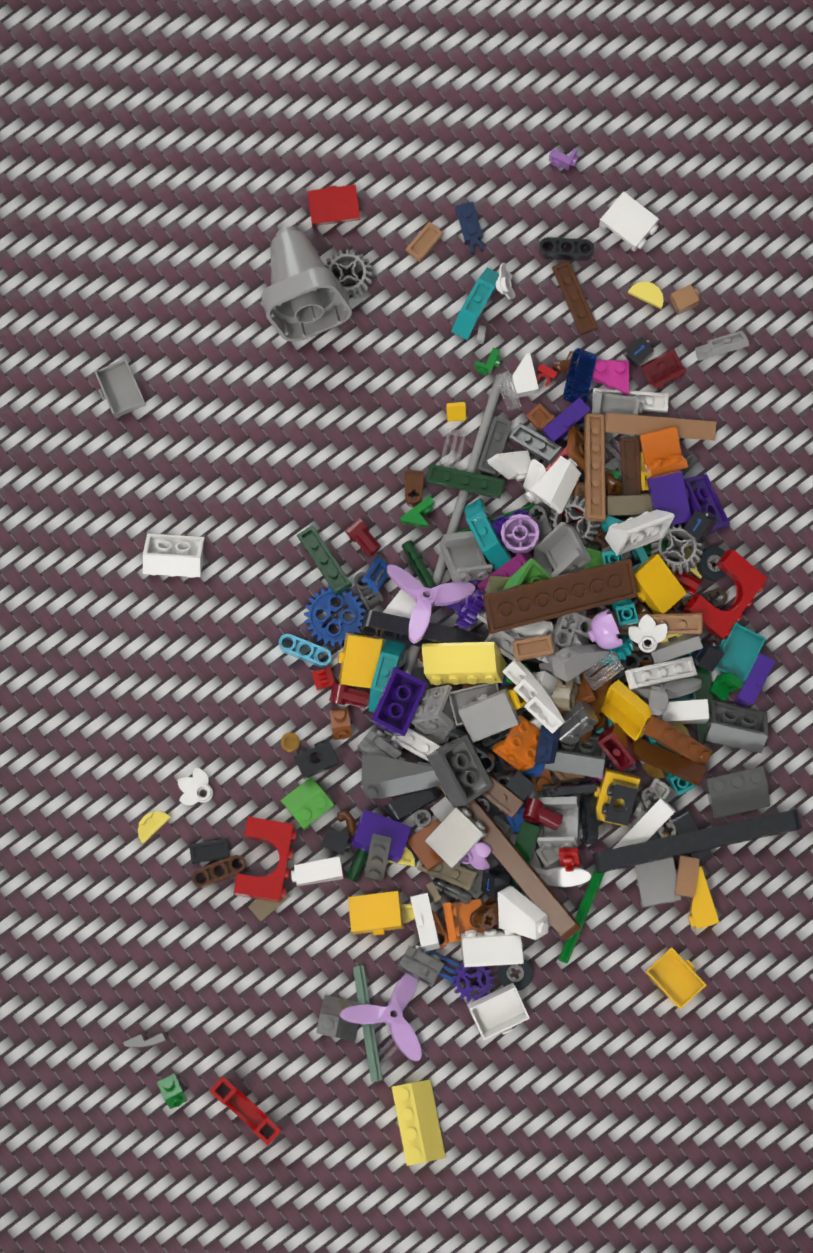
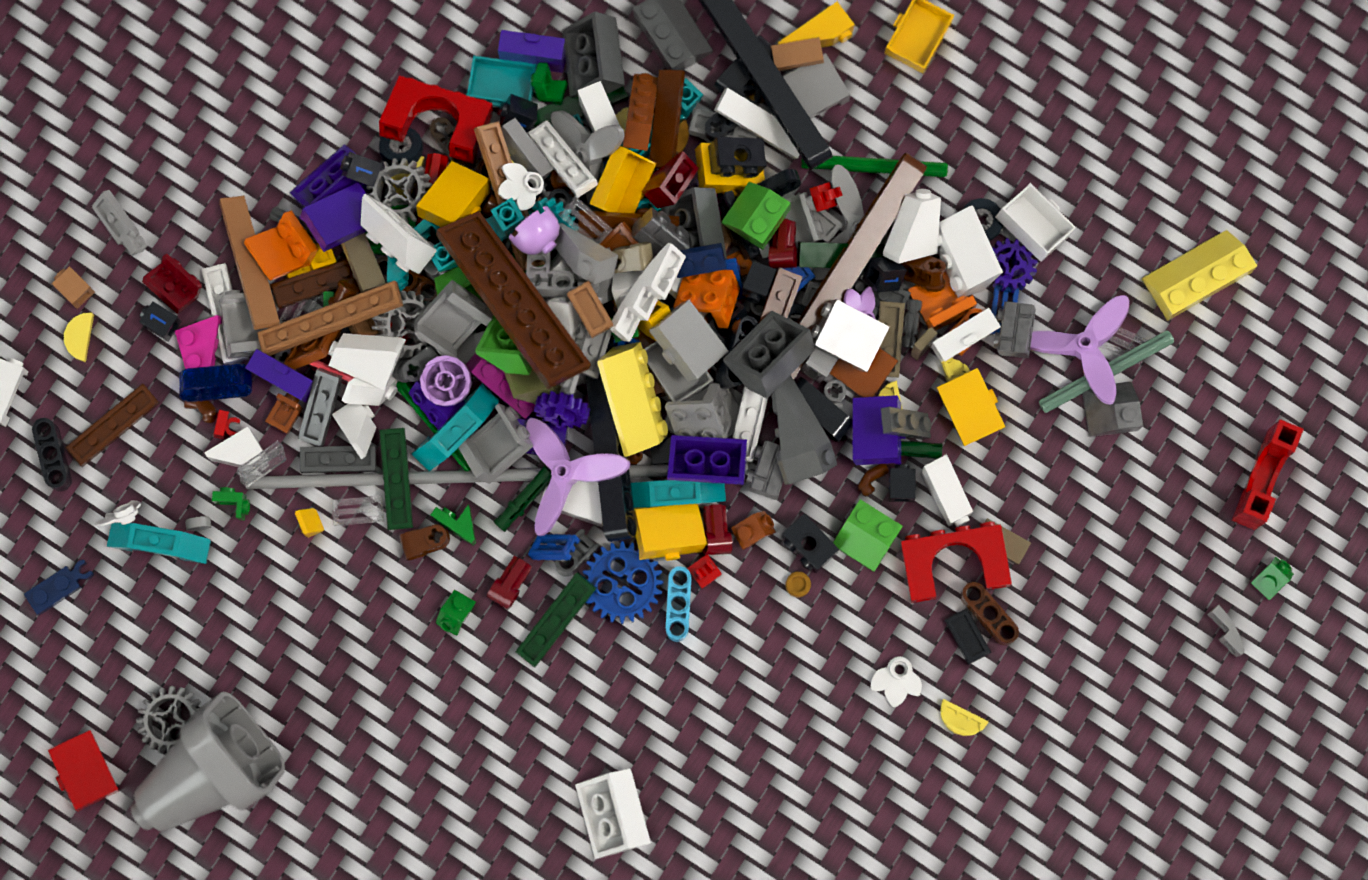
camera: 110 degrees left, 0 degrees up
medium nougat tile [405,222,444,262] -> none
none -> green bracket [436,589,476,635]
none -> bright green slope [721,182,791,250]

